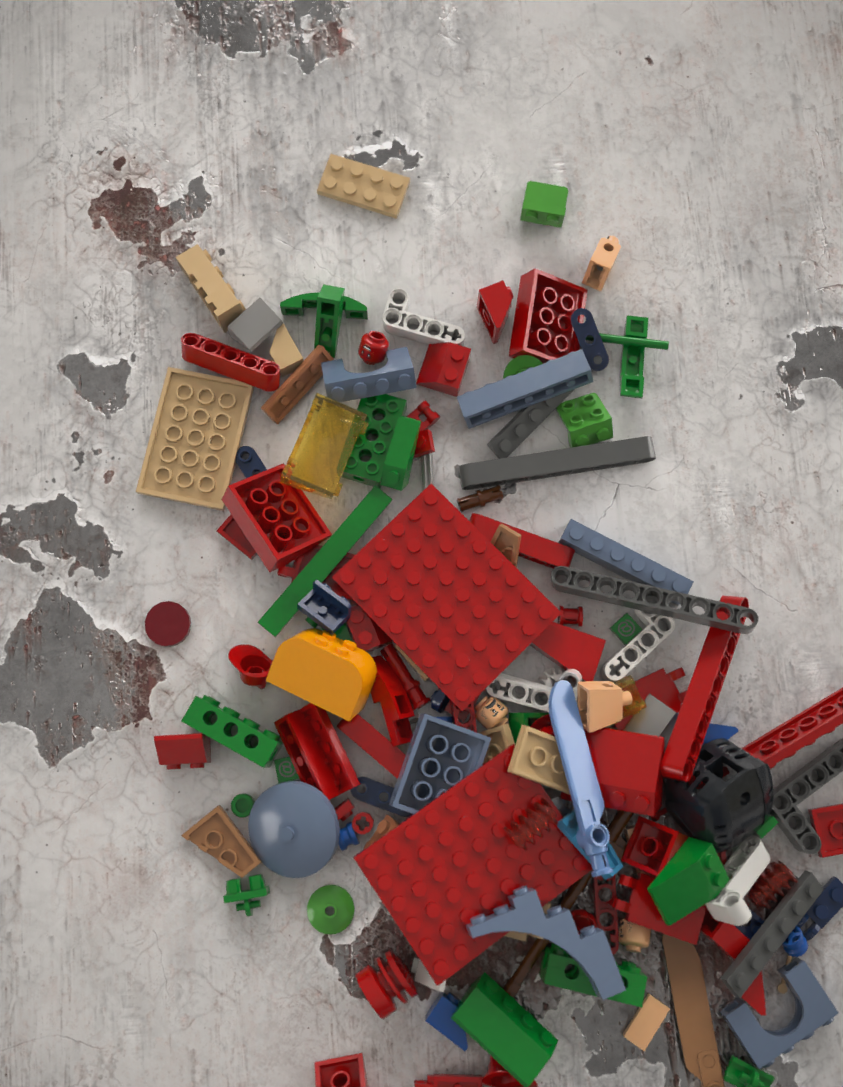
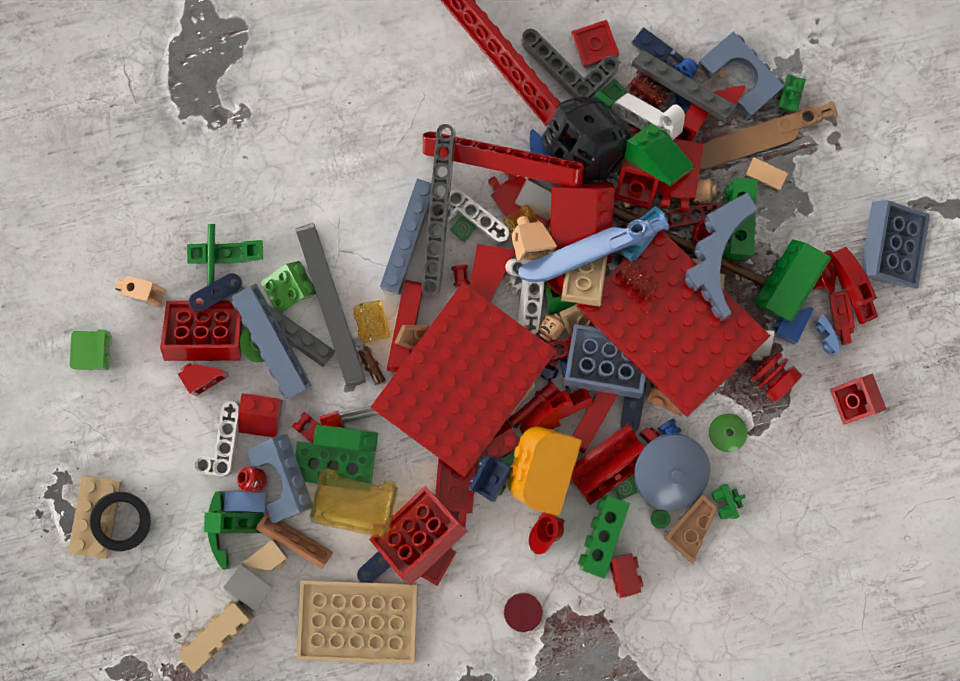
camera: 100 degrees left, 5 degrees up
red beam [181,333,280,392] -> none
green tile [258,485,393,638] -> none
red bush [352,812,374,834] -> none
none -> black tyre [90,492,151,551]
none -> medium blue slope [223,492,266,513]
none -> clear yellow bracket [353,300,390,344]
none -> green tile [601,78,628,104]
none -> medium blue slope [814,315,840,356]

